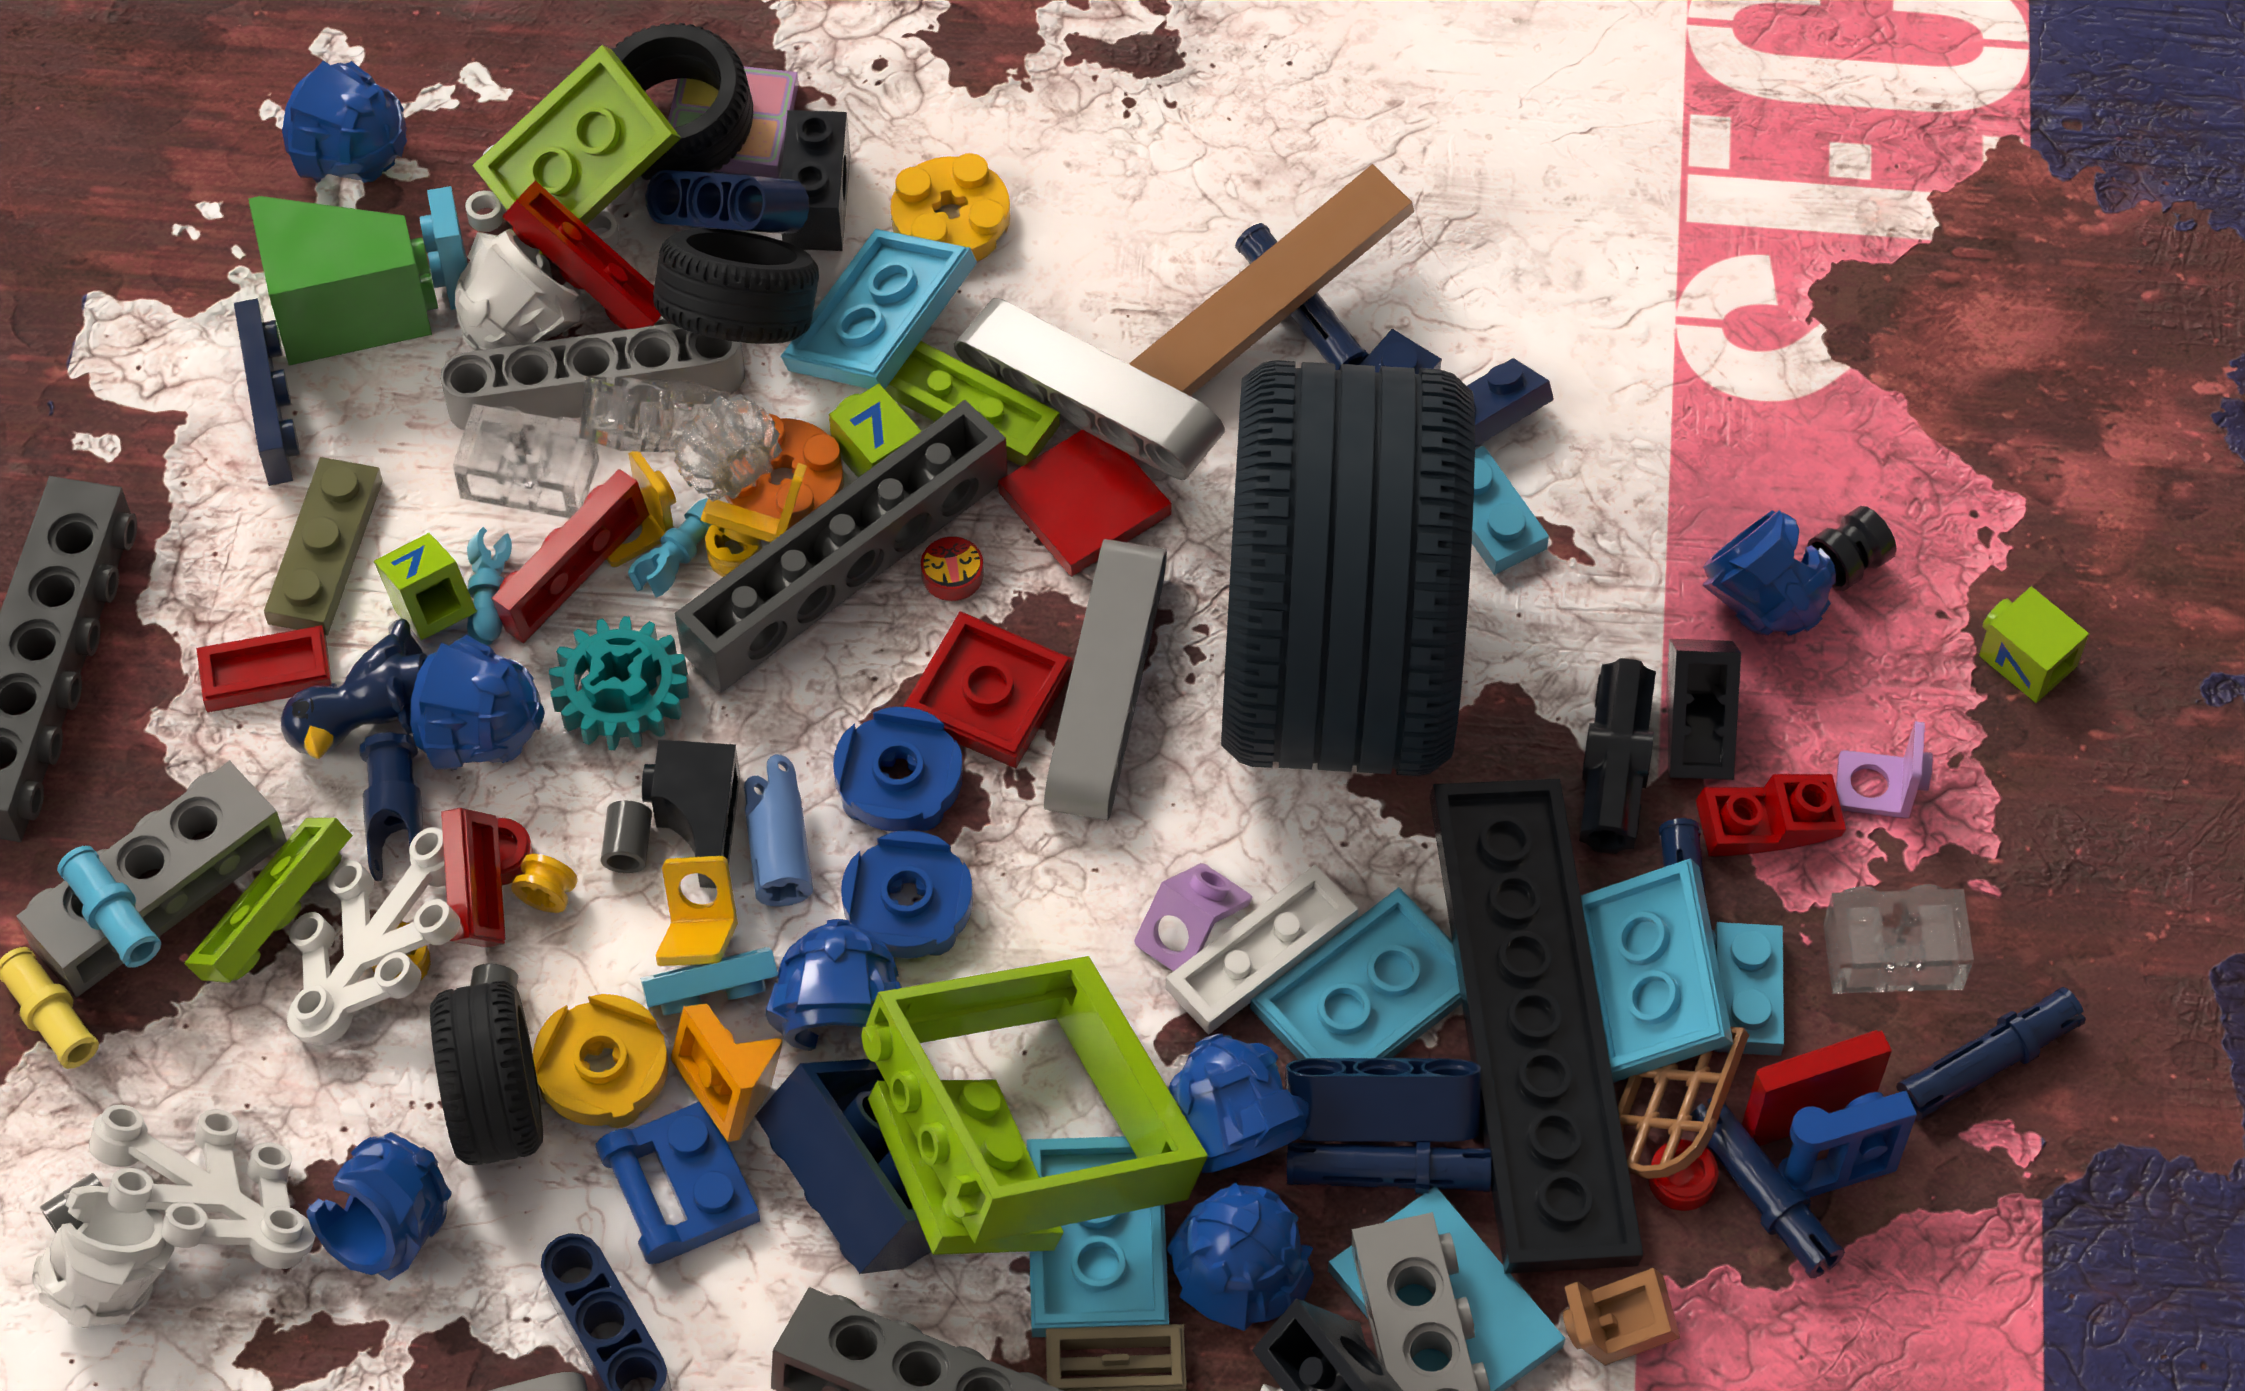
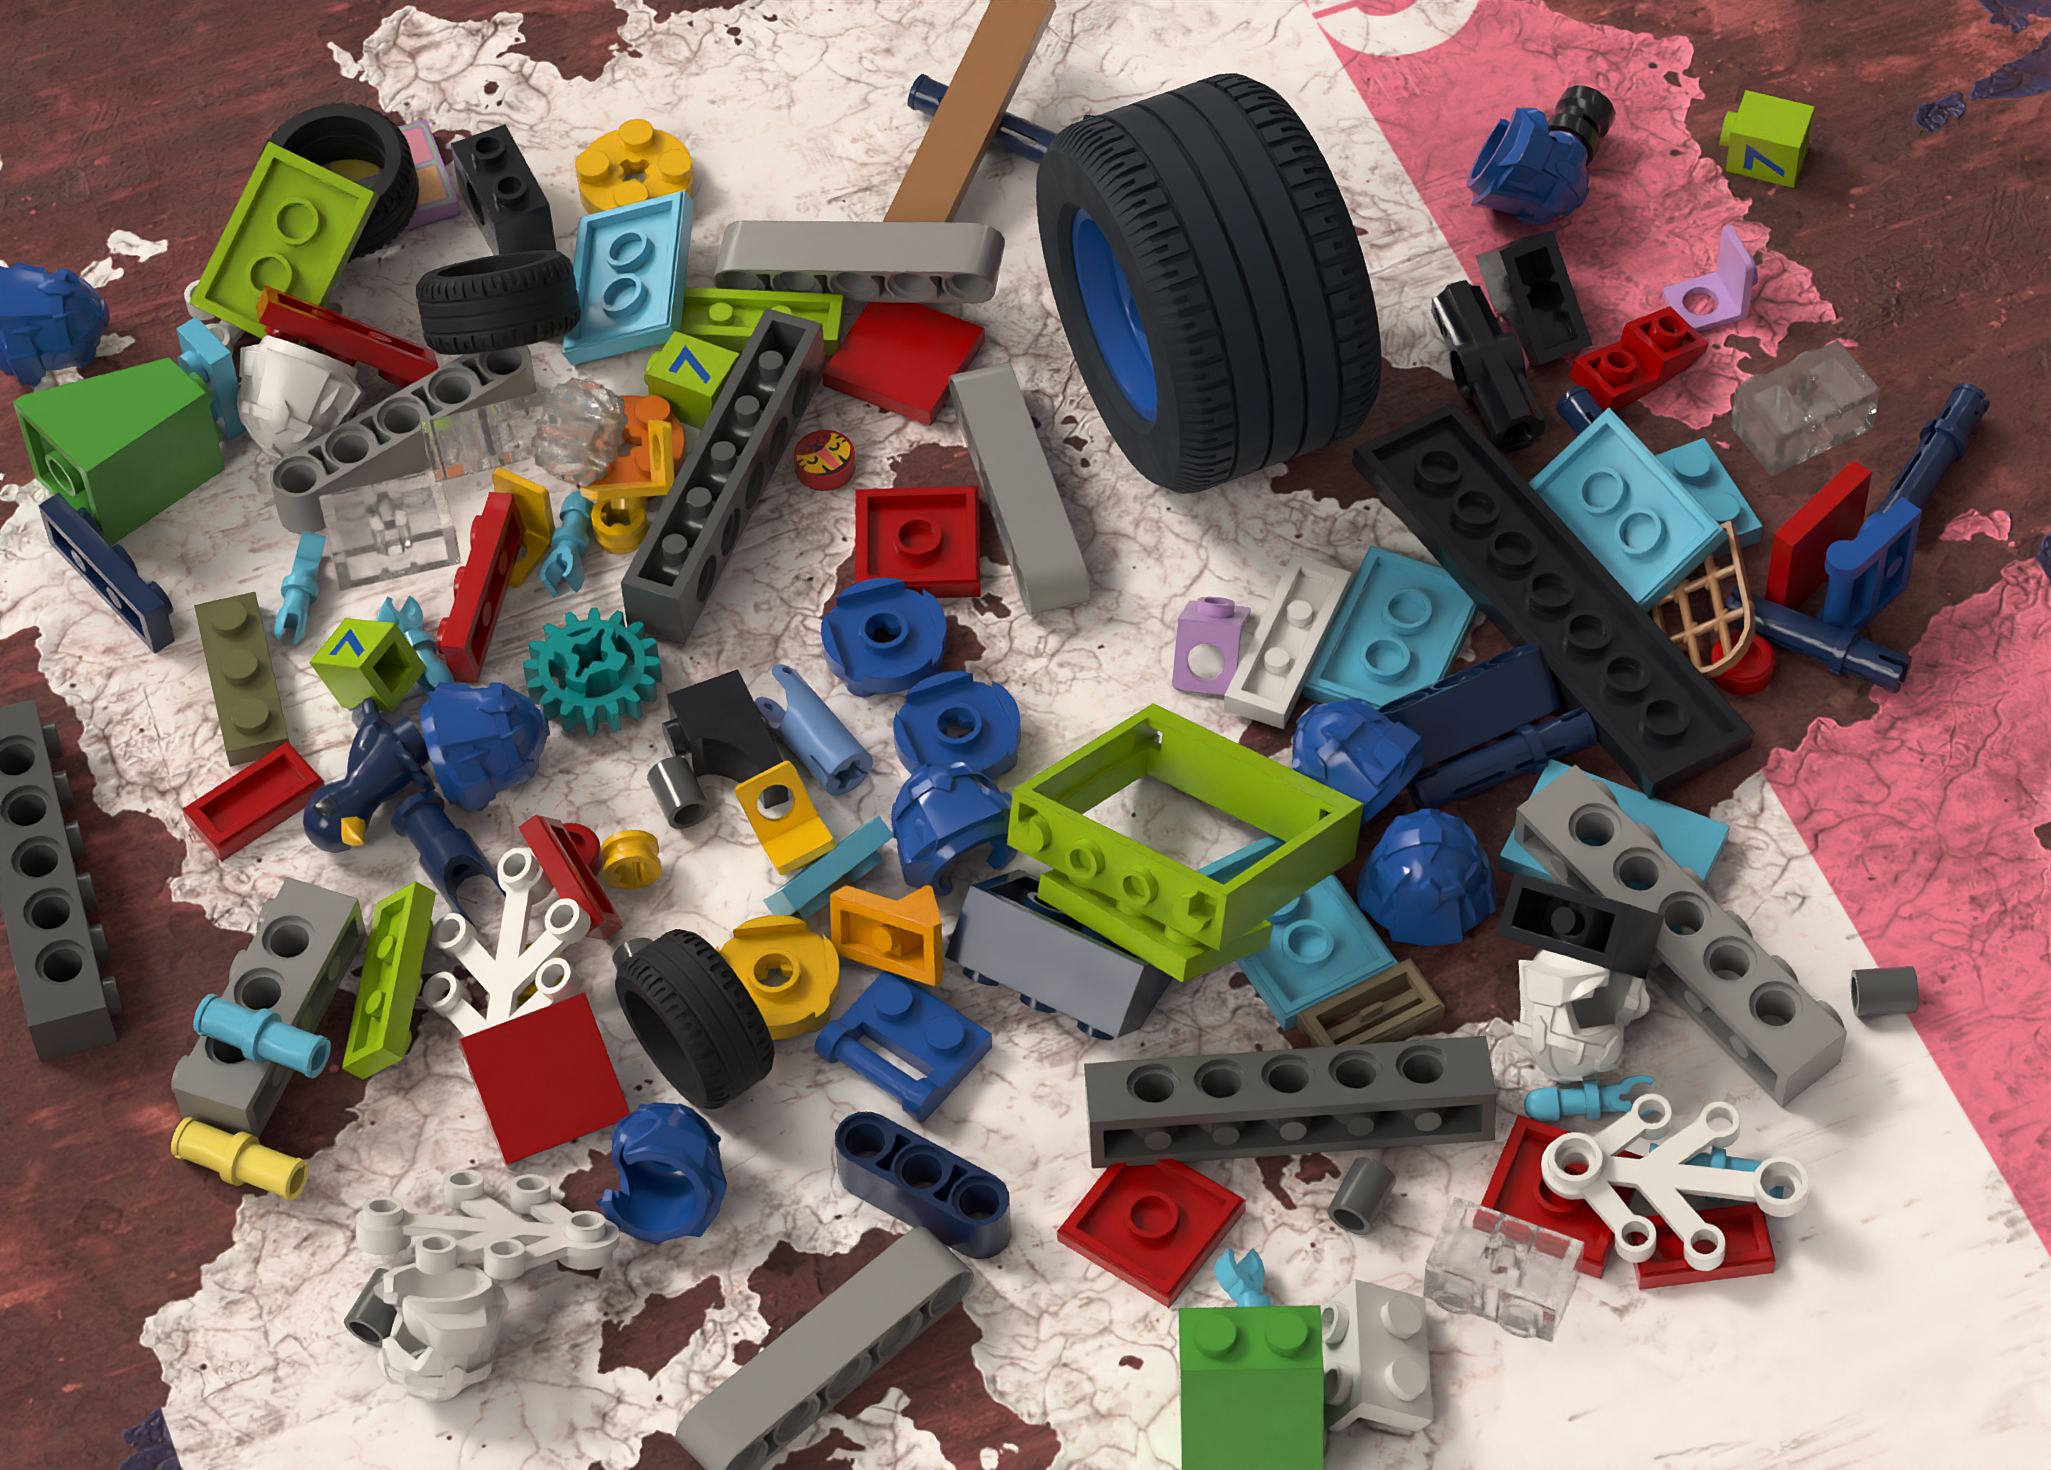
camera: 25 degrees left, 5 degrees down
dark blue beam [645,170,809,234] -> none
medium nougat bracket [1563,1268,1680,1366] -> none
none -> medium azure piece [274,530,326,645]
none -> red tile [458,992,631,1166]

